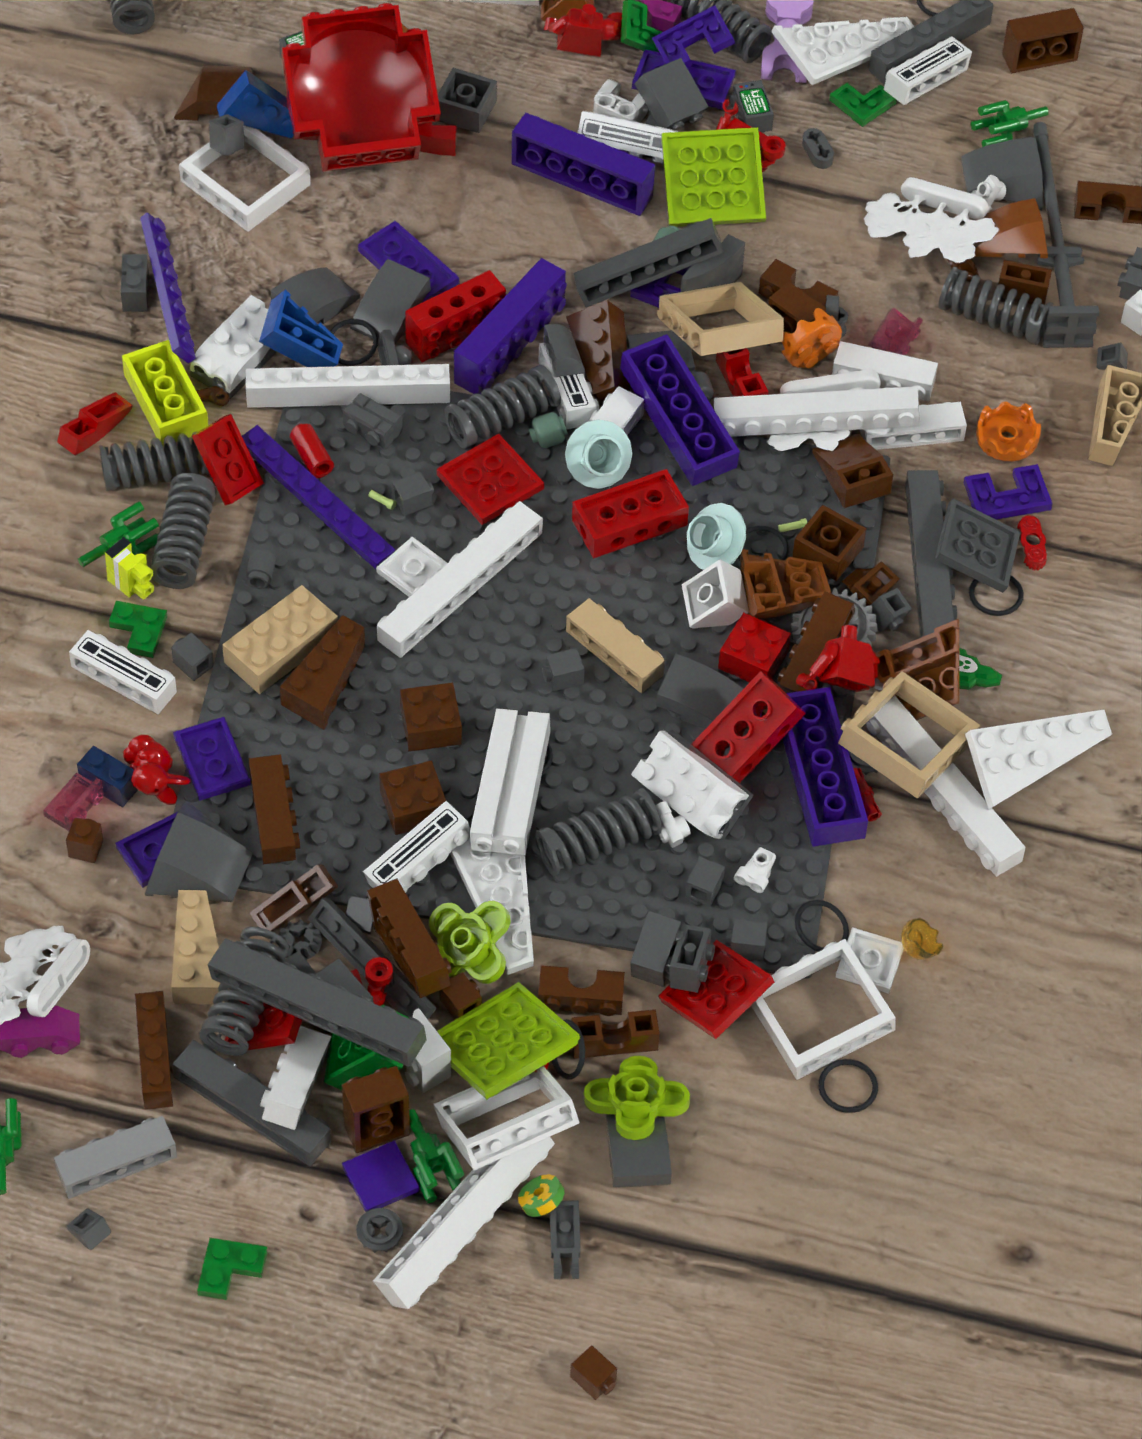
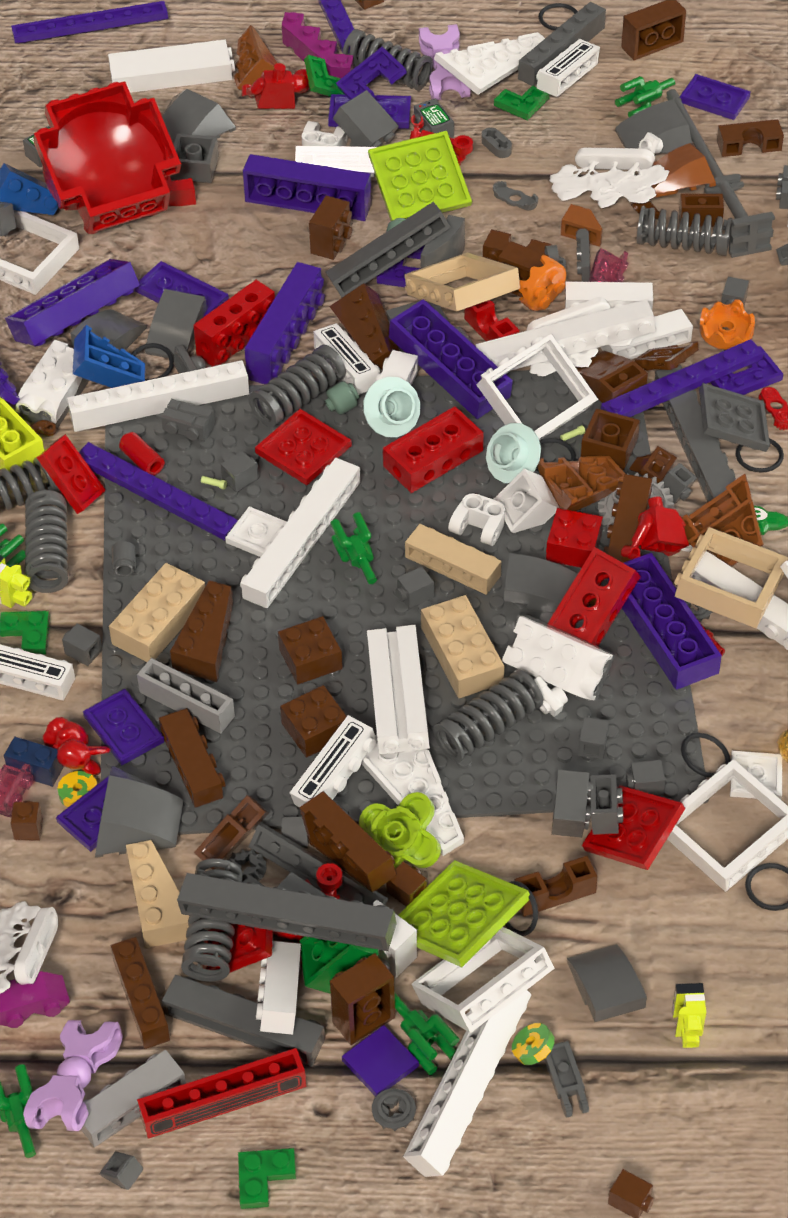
camera: 10 degrees left, 5 degrees down
reddish brown arch [538,965,625,1016] -> none
dark grey brick [544,324,585,377] -> none
lime plant [584,1055,690,1140] -> none
white plate [734,847,776,893] -> none
none -> dark purple brick [5,259,140,347]
none -> lavender piece [23,1020,123,1131]
none -> yellow piece [57,771,97,807]
none -> light grey brick [137,658,235,734]
none -> red brick [137,1048,306,1139]
none -> dark grey wedge [162,89,236,145]
none -> reddish brown brick [309,196,352,260]
none -> green plant [330,512,377,584]
none -> tan brick [421,595,504,699]
none -> white piece [448,493,505,546]
none -> white window [477,334,598,441]
none -> dark grey piece [493,181,538,210]
none -> dark orange slope [561,204,602,247]
none -> dark grey hinge [576,228,591,282]
none -> dark purple plate [601,339,764,417]
none -> reddish brown wing [635,341,699,370]
none -> neon yellow hips [672,983,706,1048]
none -> dark purple tile [680,74,751,120]
none -> dark grey brick [721,277,749,306]

